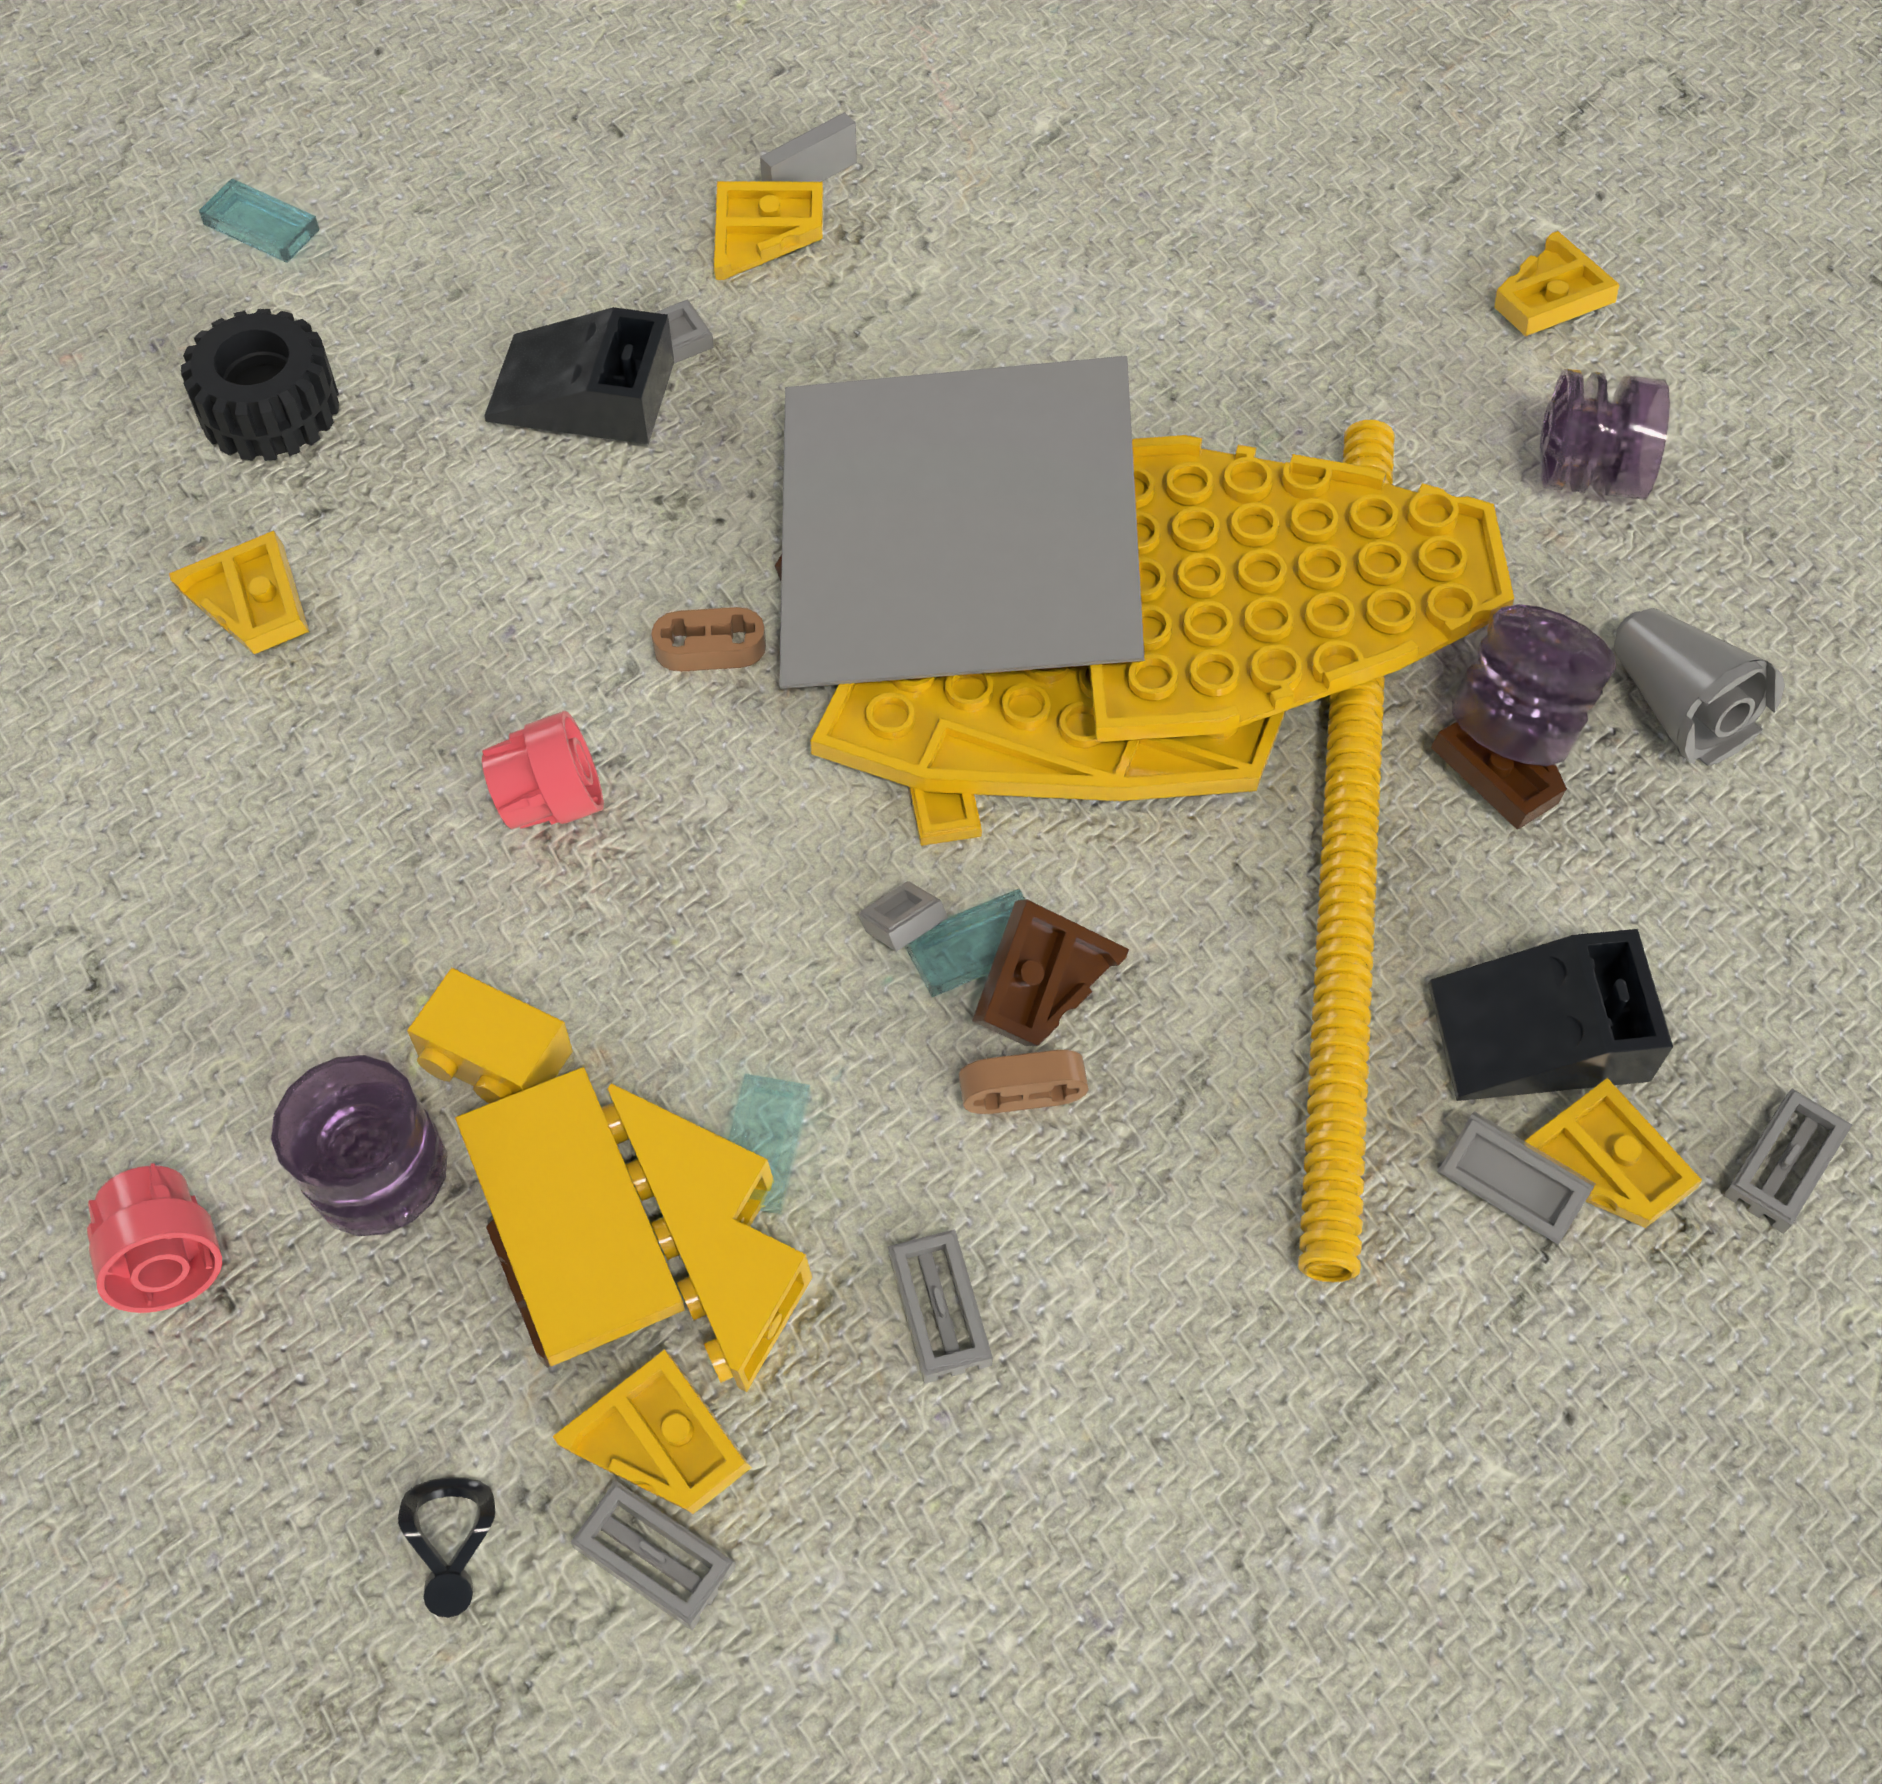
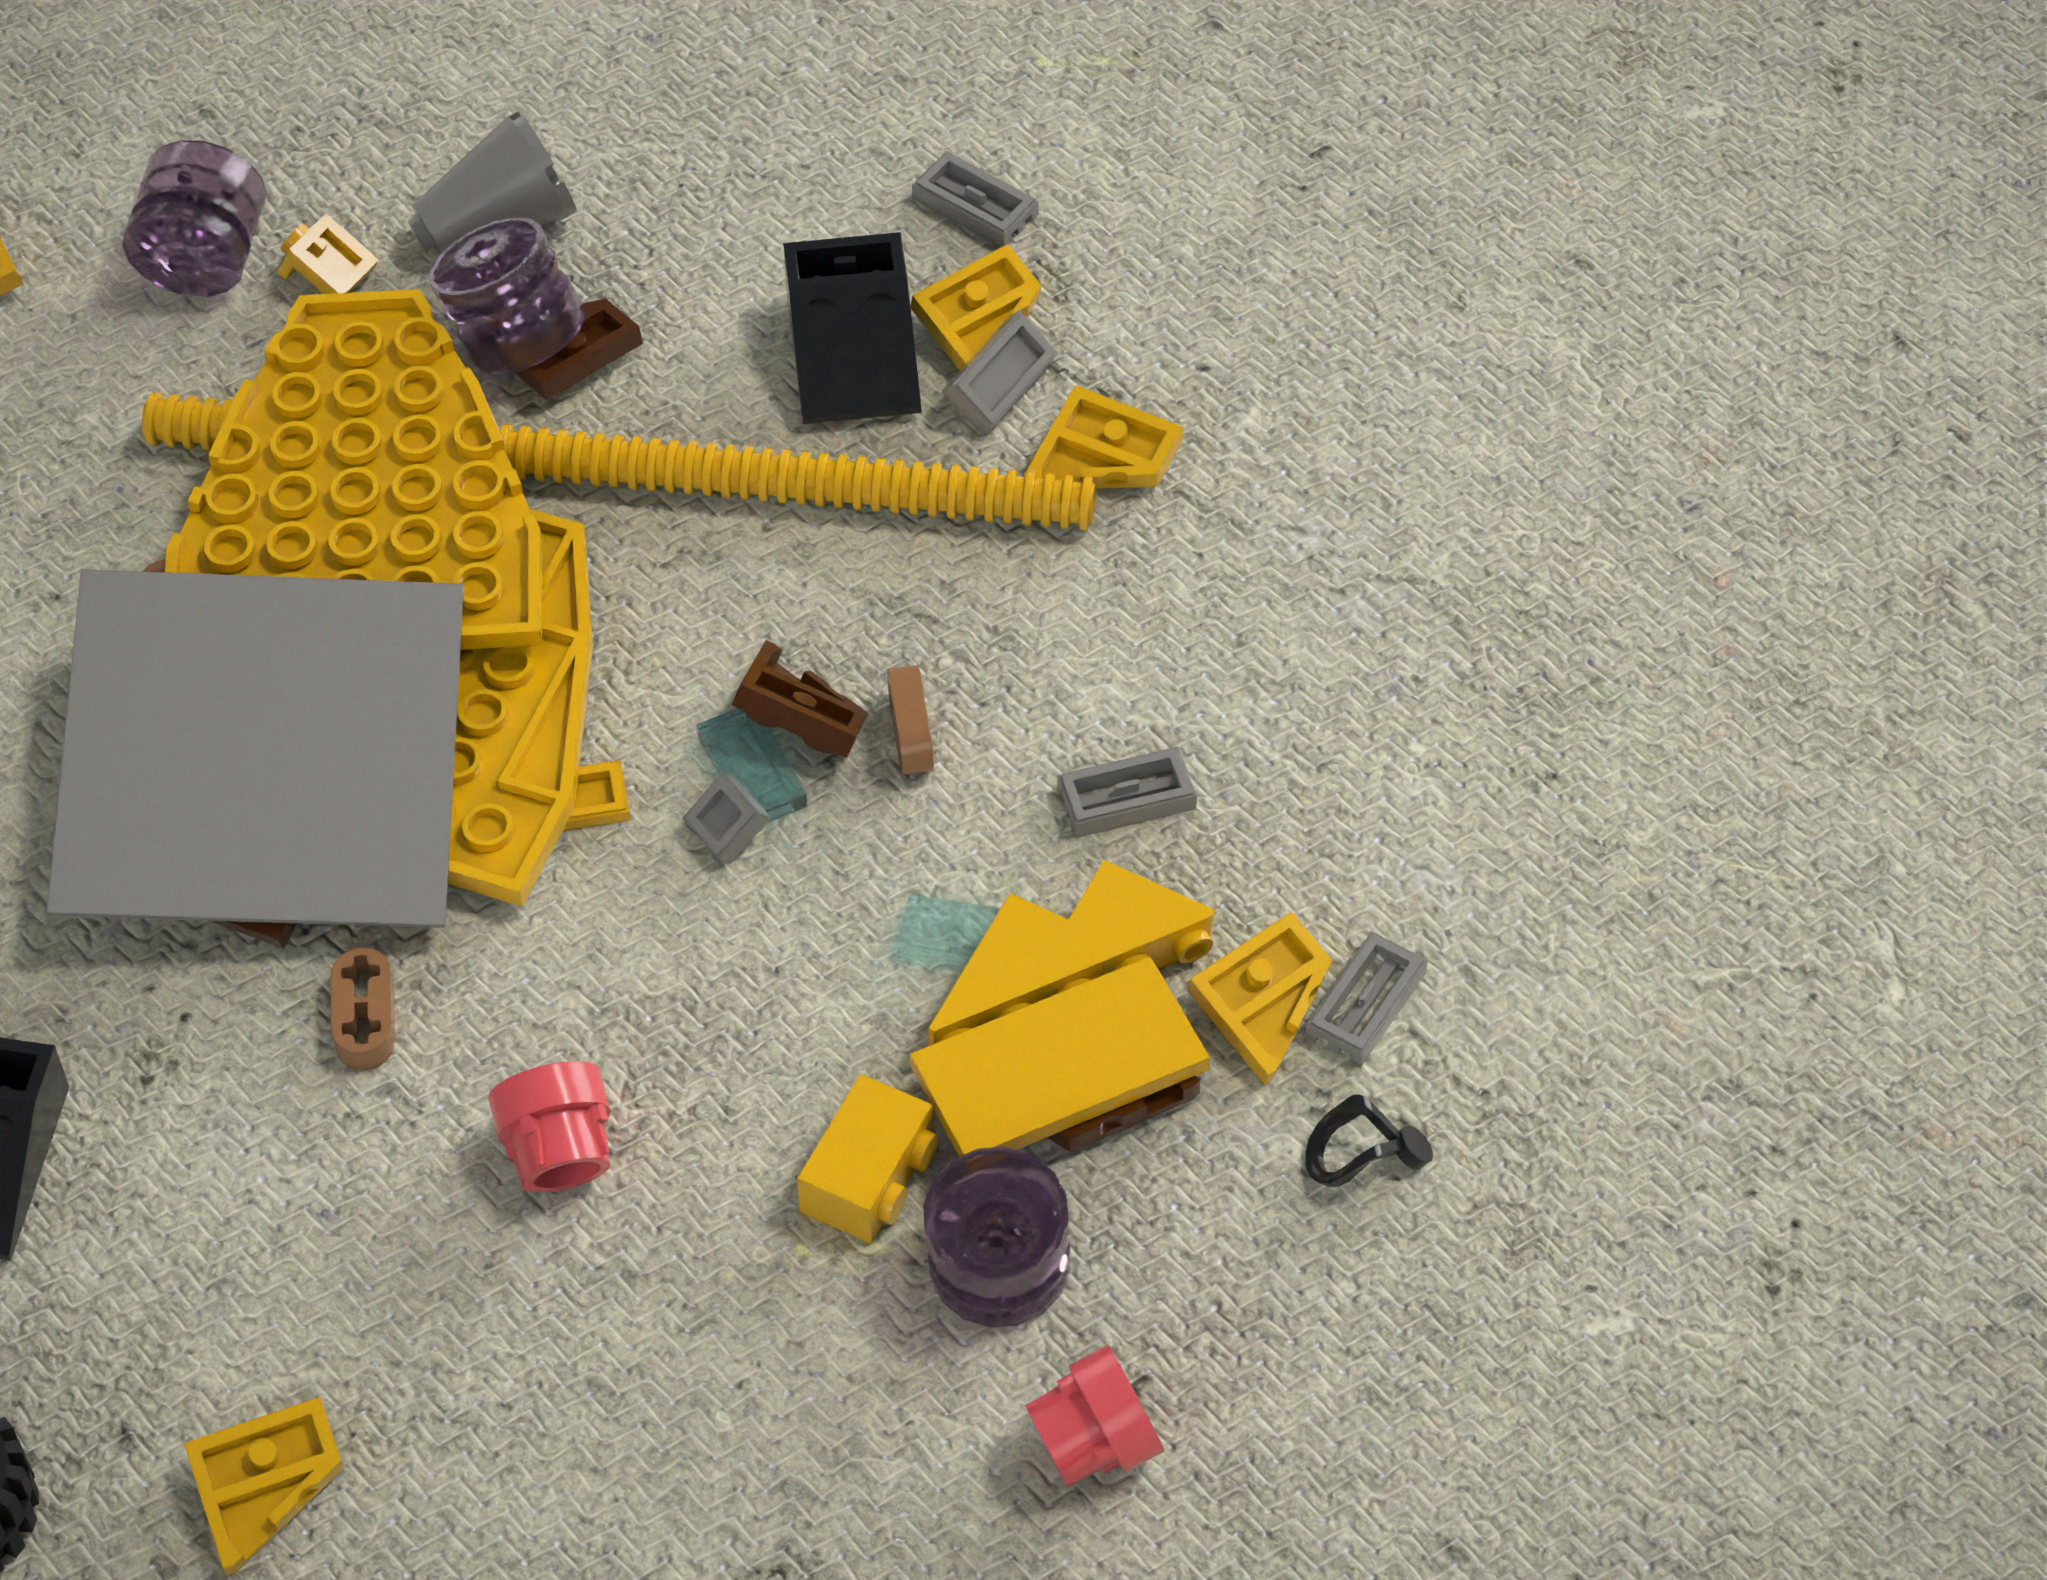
camera: 90 degrees left, 5 degrees down
none -> bracket [277,214,379,294]
none -> yellow wing [1023,385,1184,489]

